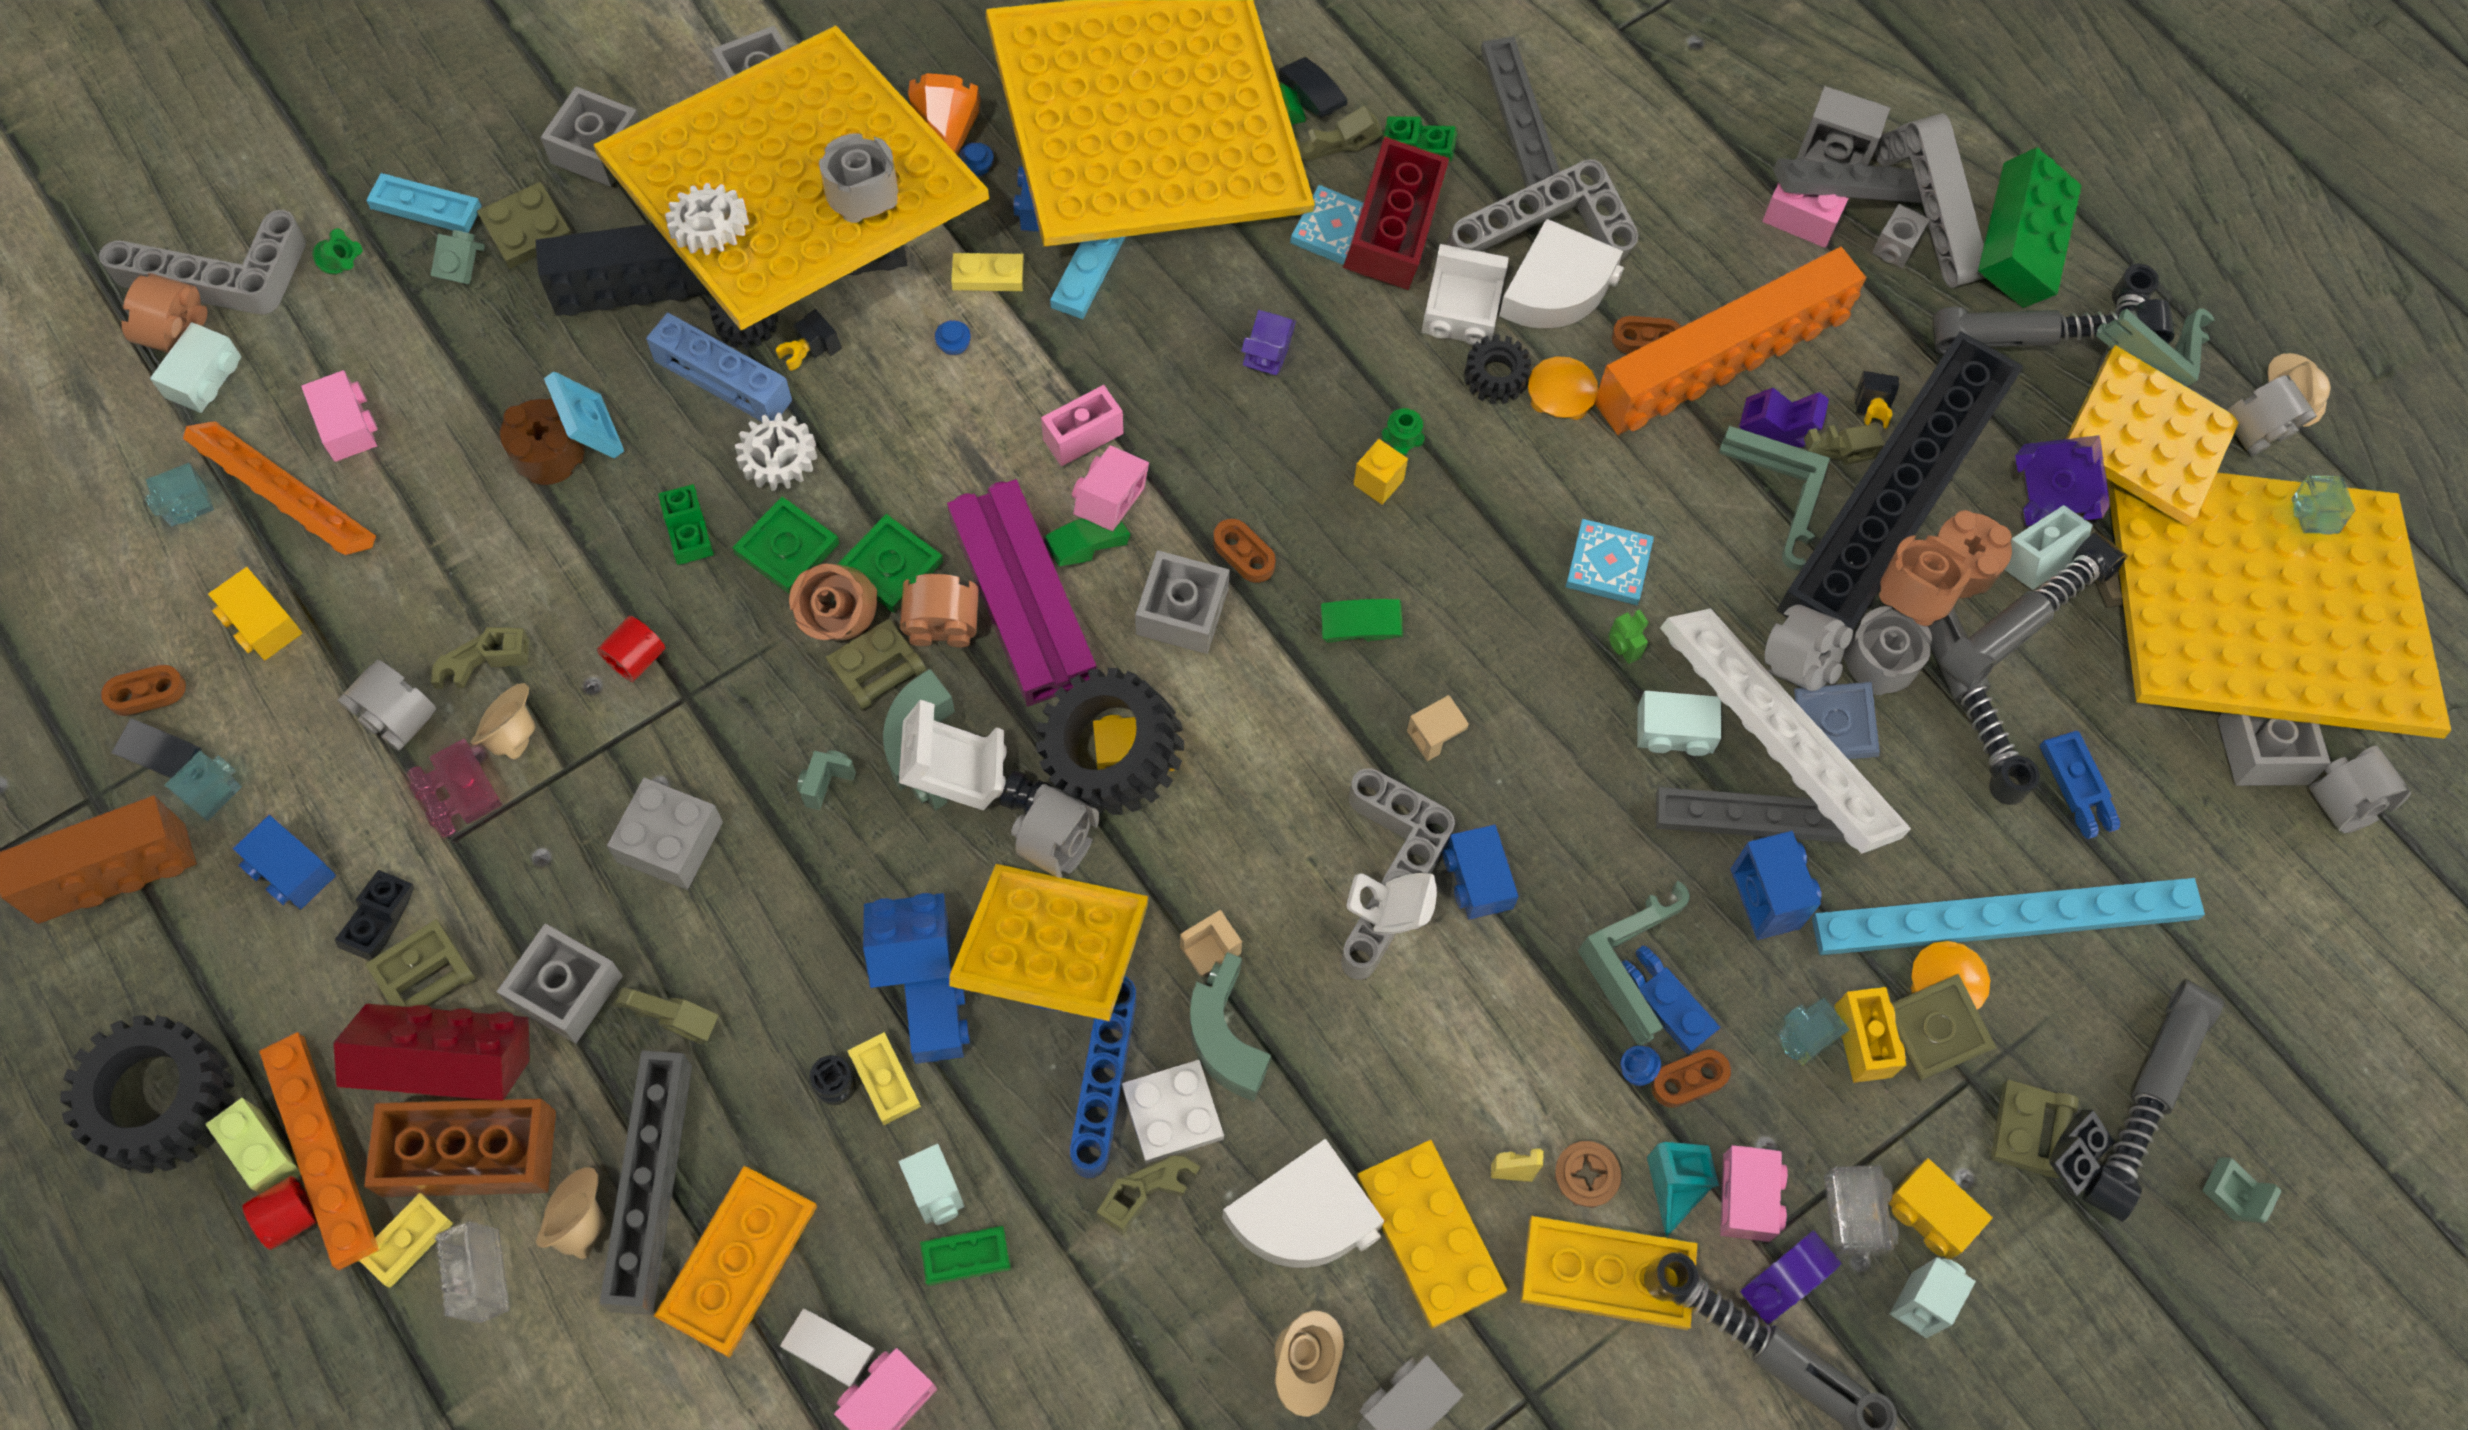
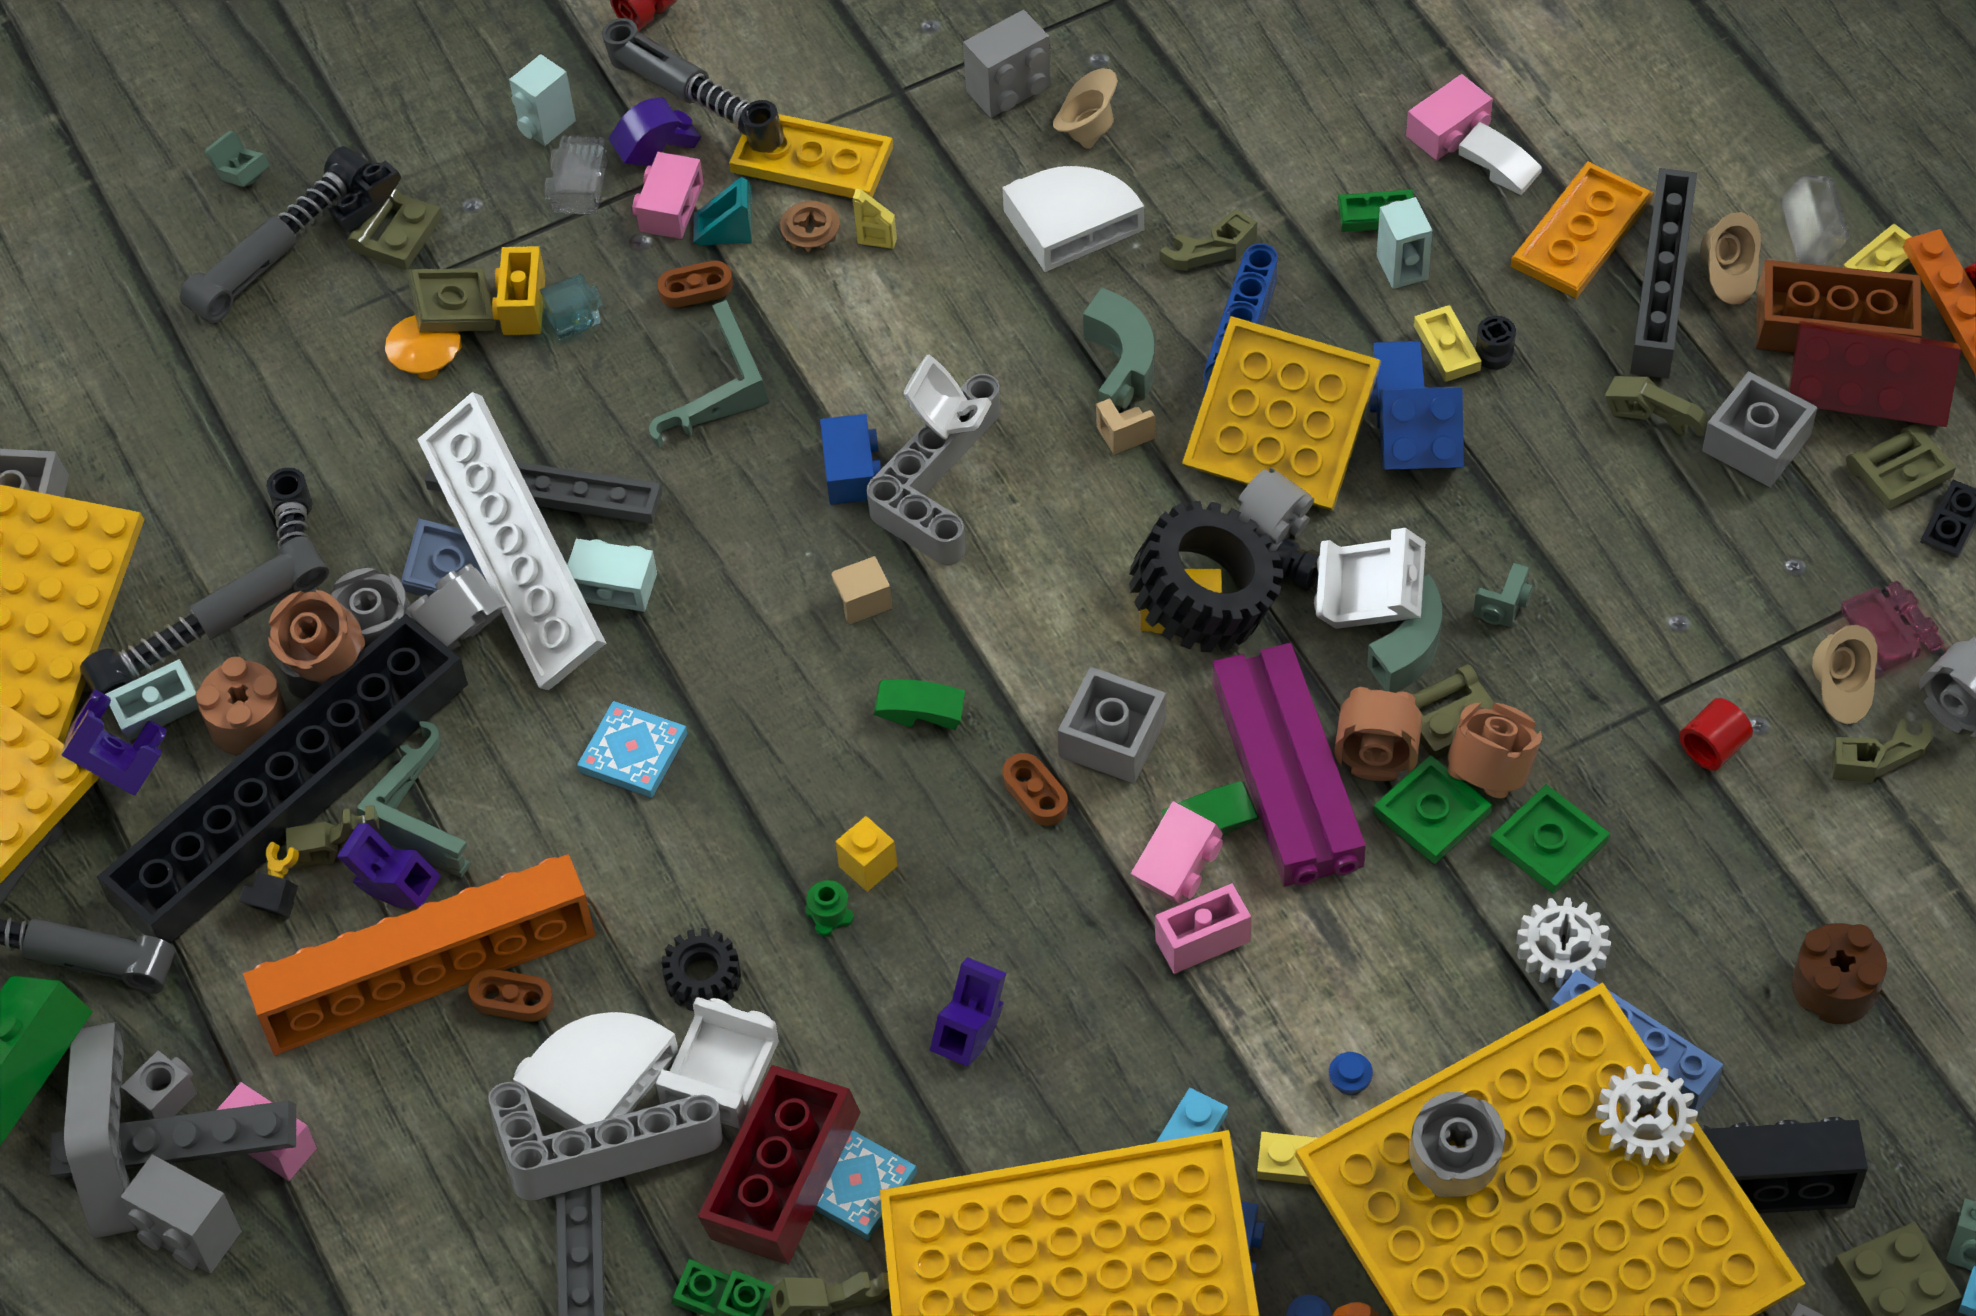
camera: 165 degrees left, 10 degrees down
medium azure tile [544,371,624,458] -> none
light grey brick [607,778,723,890] -> none
green slope [658,484,714,565] -> none
white plate [1122,1060,1224,1164] -> none
yellow plate [1357,1140,1507,1329] -> none
light orange dish [1528,356,1598,420] -> none
bright green plate [1609,609,1649,664] -> none
blue hinge [1621,945,1721,1055] -> none
blue plate [1621,1046,1661,1086] -> none
blue brick [1730,831,1821,940] -> none
medium azure plate [1812,878,2205,955] -> none
yellow brick [1885,1158,1993,1260] -> none
blue hinge [2039,730,2121,839] -> none

